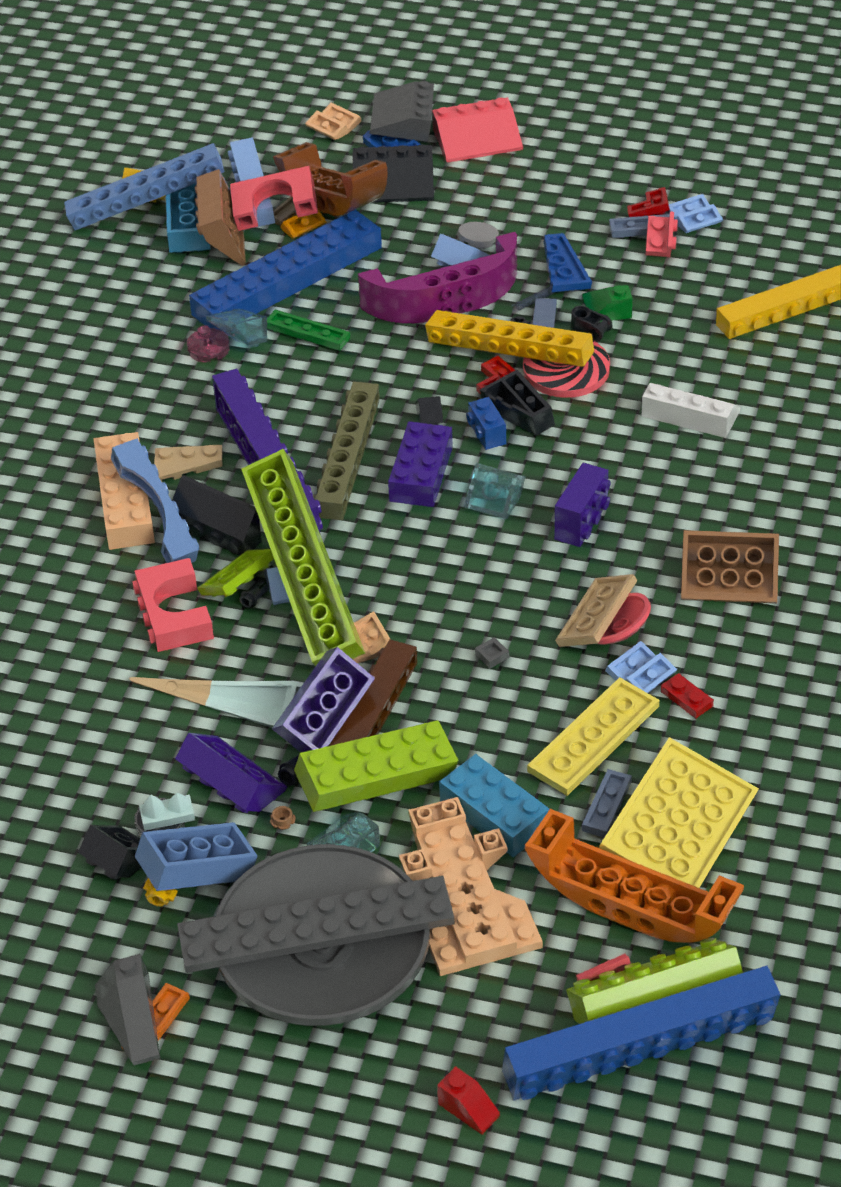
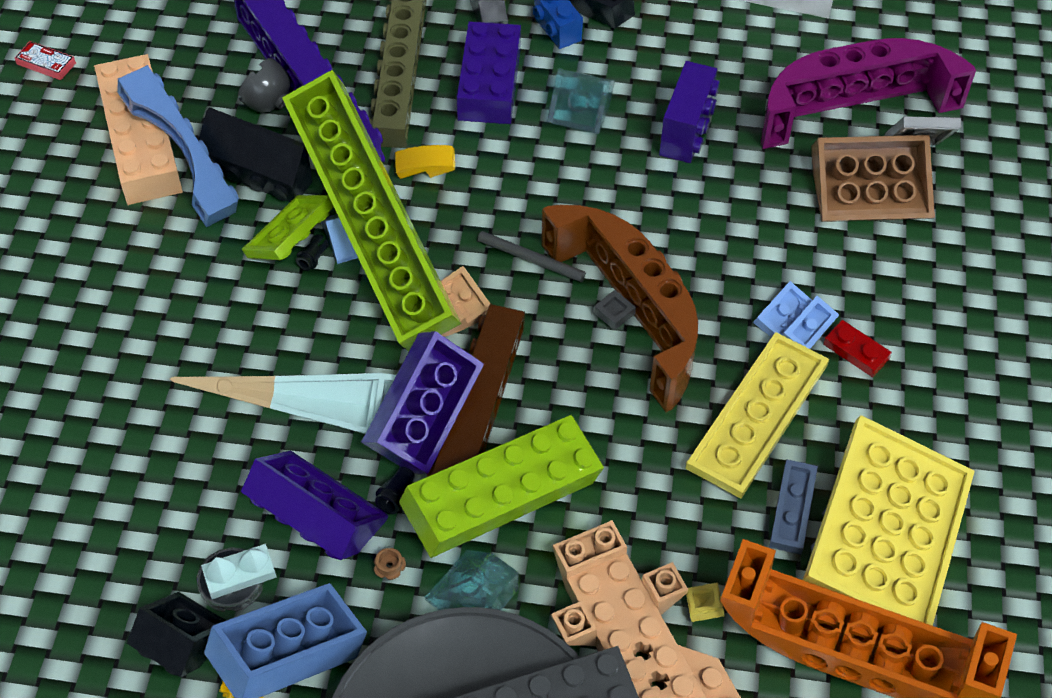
camera: 10 degrees left, 10 degrees up
coral arch [132,558,214,652] -> none
tan wing [154,445,223,482] -> none
dark azure brick [439,754,550,857] -> none
tan tile [555,574,637,647] -> none
coral dish [598,593,651,645] -> none
none -> tile [15,41,76,80]
none -> dark grey cylinder [238,58,291,113]
none -> yellow slope [395,145,456,179]
none -> dark grey bar [478,231,586,283]
none -> dark orange slope [541,205,698,412]
none -> light yellow tile [686,582,725,622]
none -> magenta slope [761,38,976,149]
none -> light grey tile [885,117,961,145]

